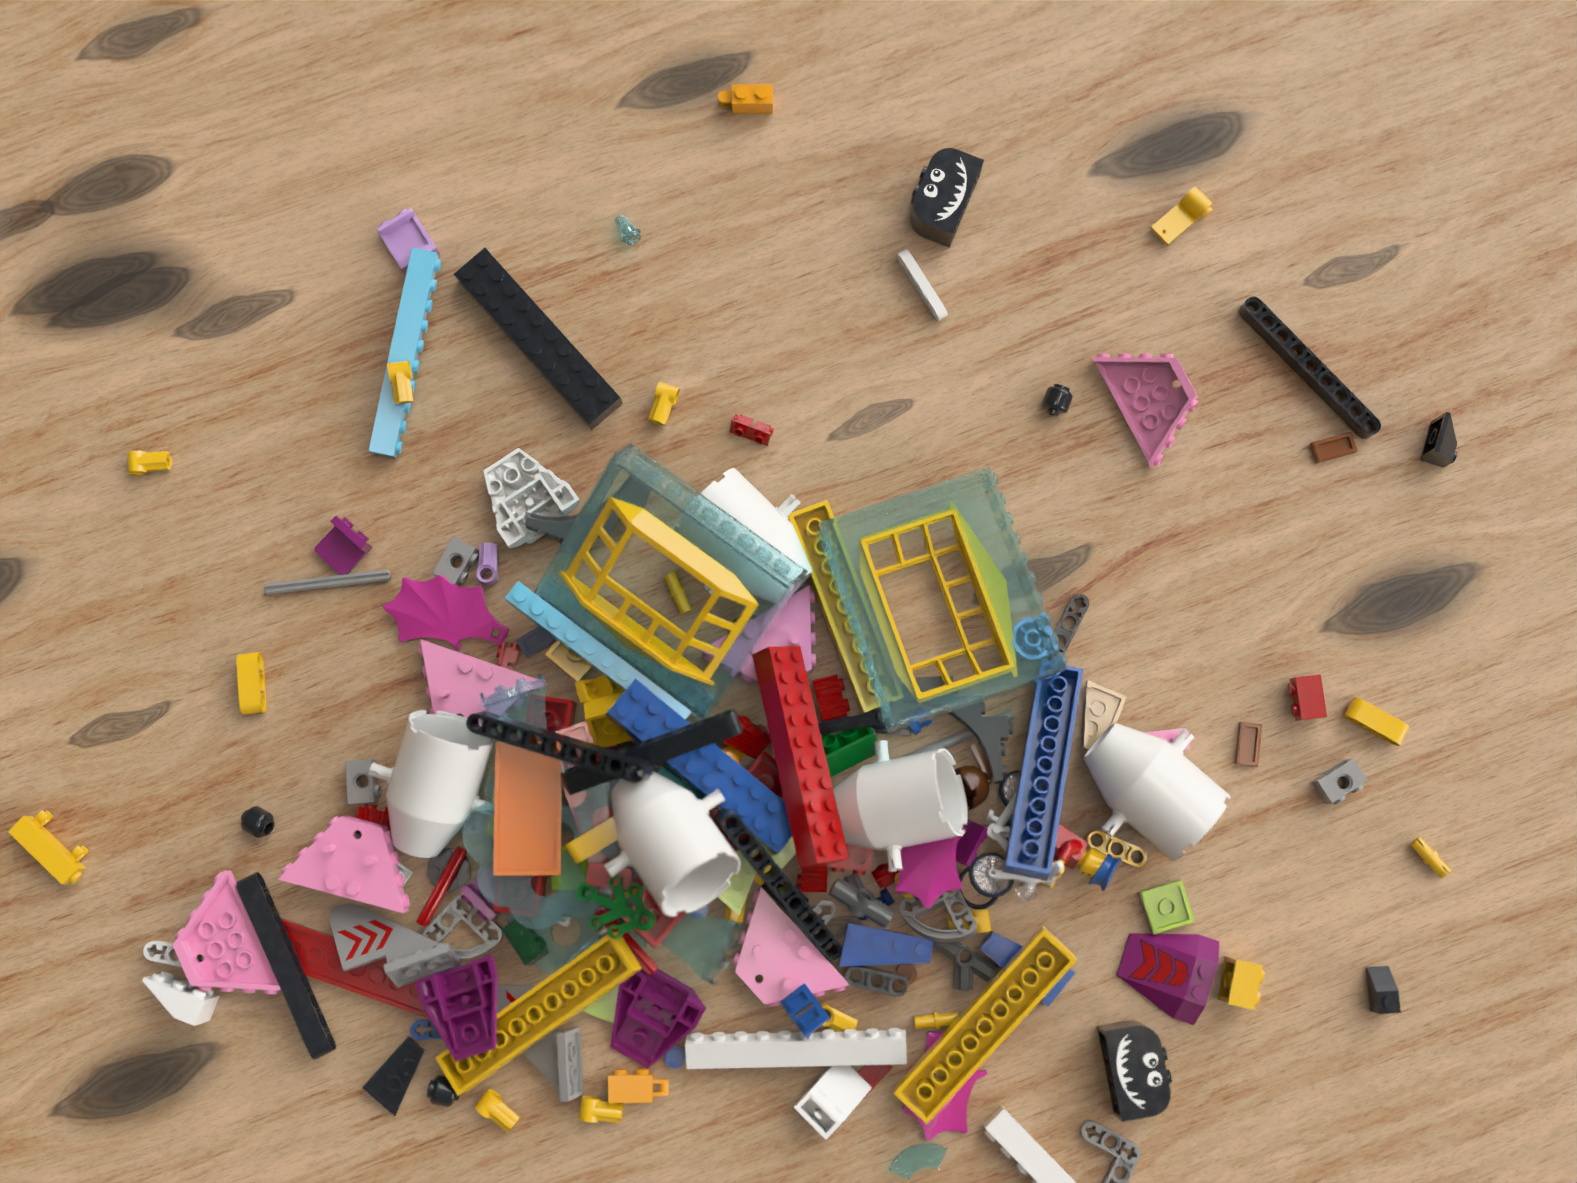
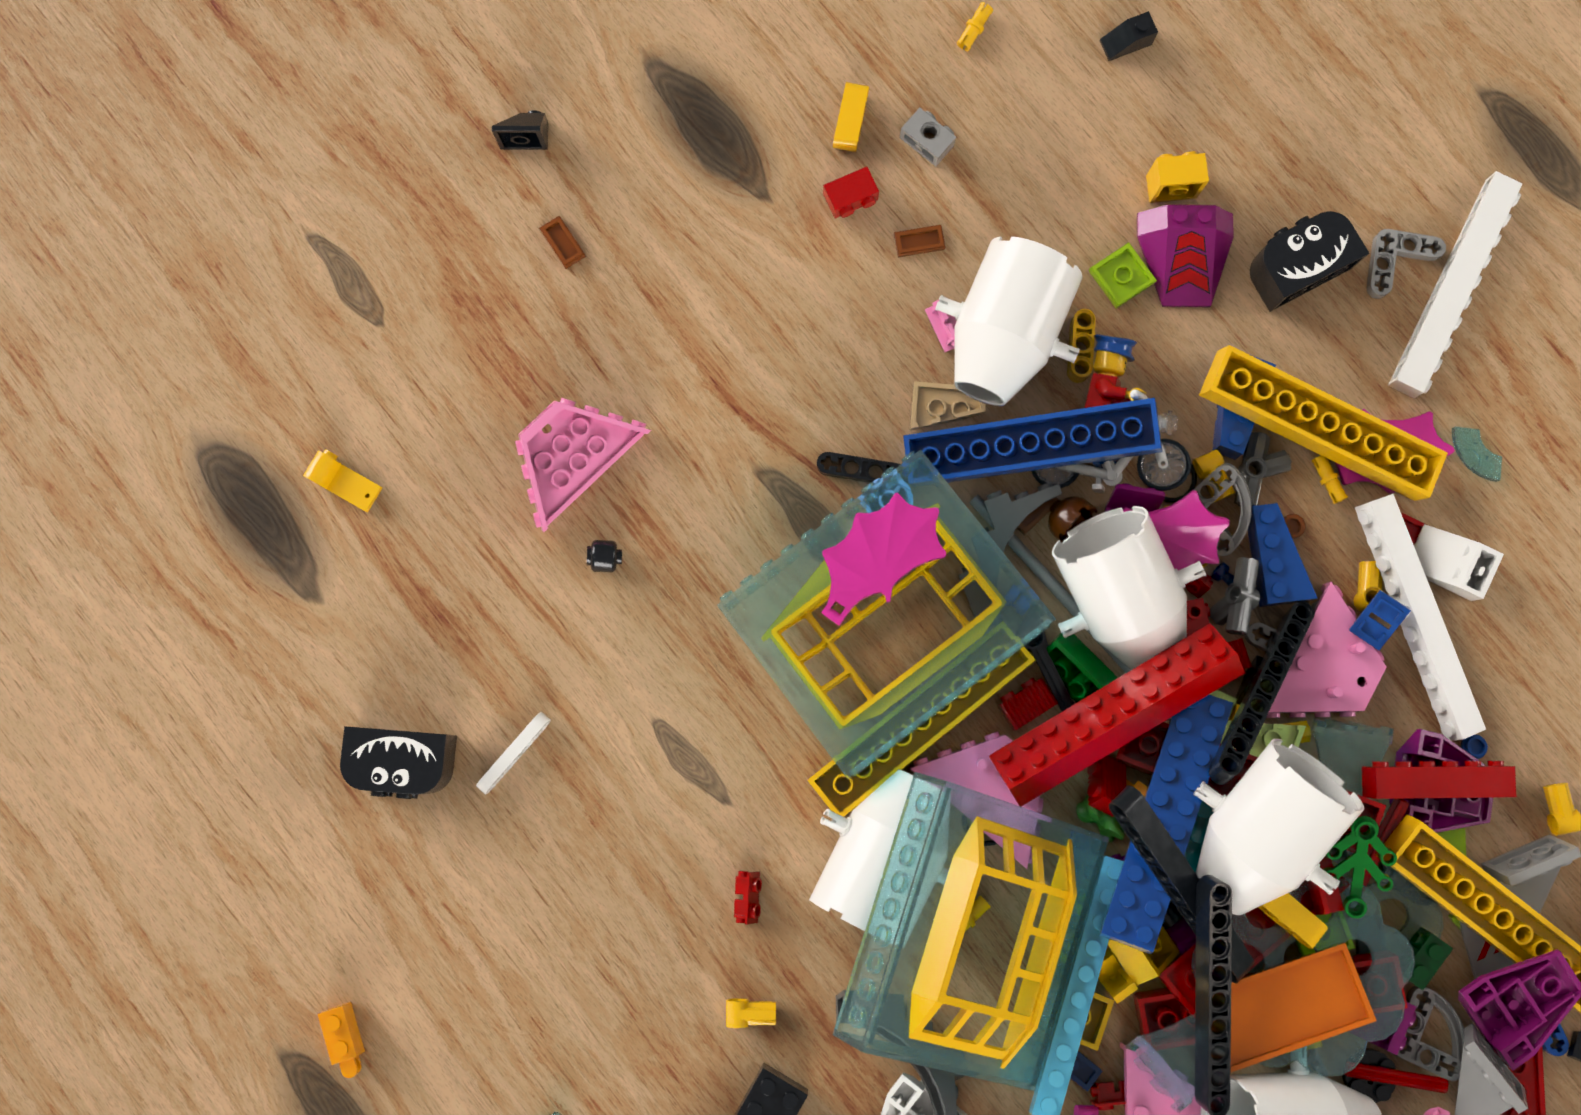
camera: 110 degrees left, 0 degrees up
light orange brick [608,1068,669,1103] -> none
dark grey beam [845,966,909,996] -> none
black beam [1239,296,1381,439] -> none
none -> dark pink animal [821,492,946,626]
none -> red brick [1362,760,1517,799]

